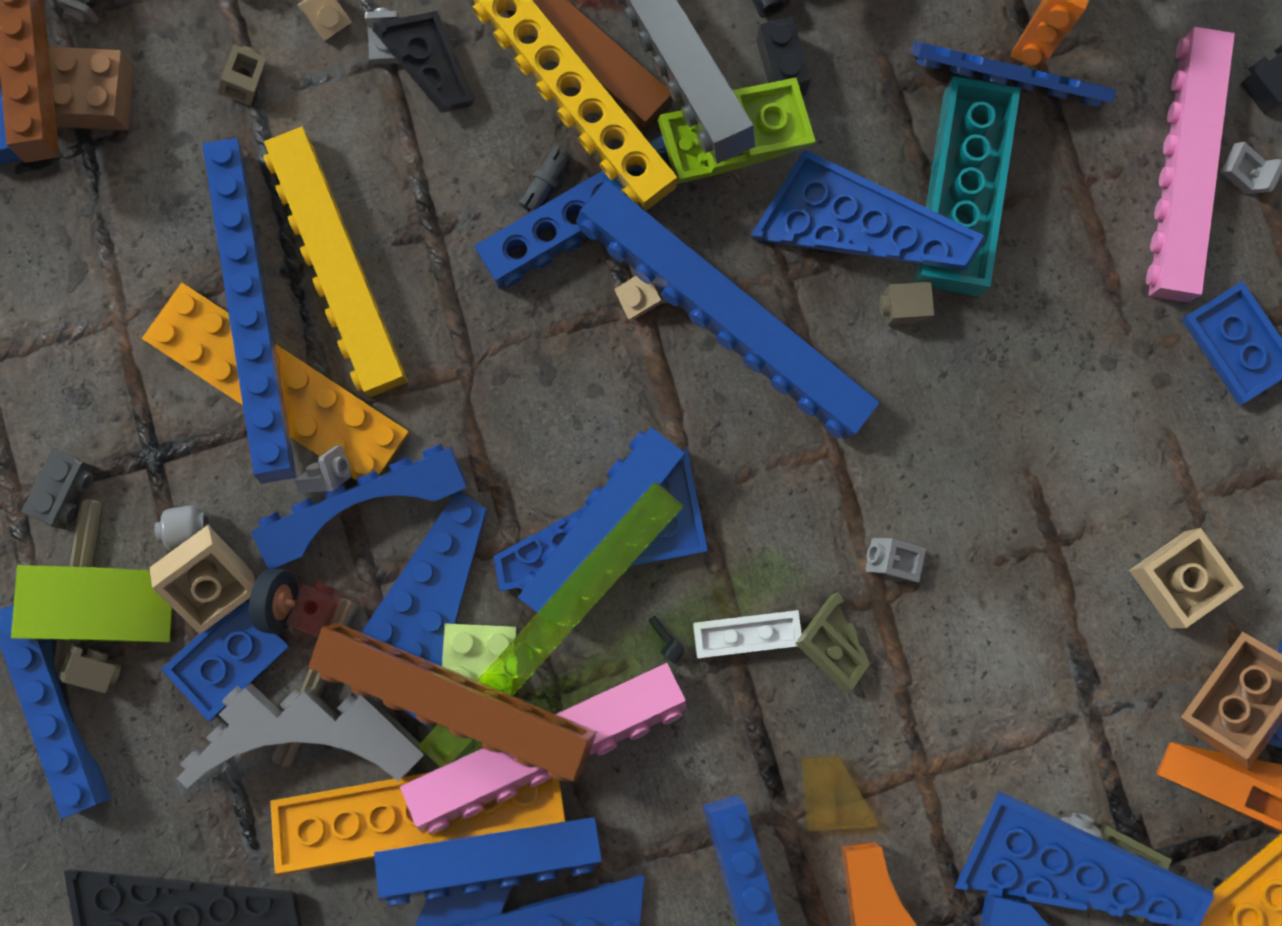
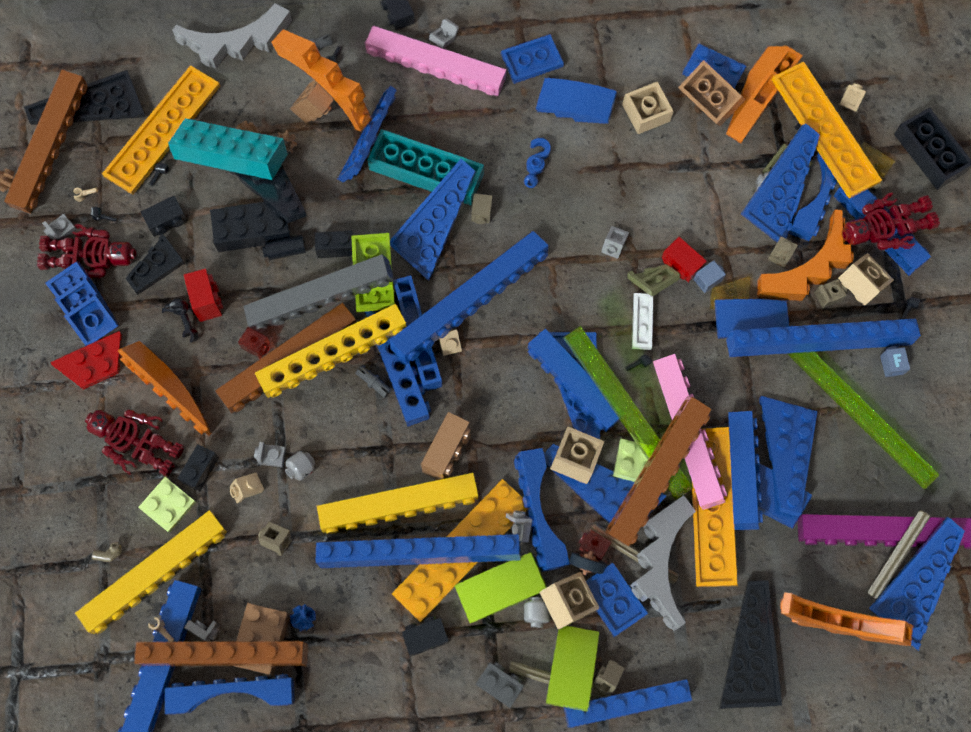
camera: 80 degrees left, 10 degrees down
black wing [372,11,475,113] -> none
none -> light grey head [285,451,315,481]
none -> blue gear [290,604,316,631]
none -> blue arch [393,275,442,392]
none -> black brick [402,616,449,657]
none -> medium nougat brick [421,412,471,480]
none -> lime slope [455,552,547,623]
none -> blue piece [524,138,551,188]
none -> blue slope [536,78,617,124]
none -> tan brick [550,427,604,484]
none -> red brick [661,237,707,283]
none -> sand blue brick [693,261,726,293]
none -> blue slope [714,299,789,339]
none -> dark tan brick [768,236,798,268]

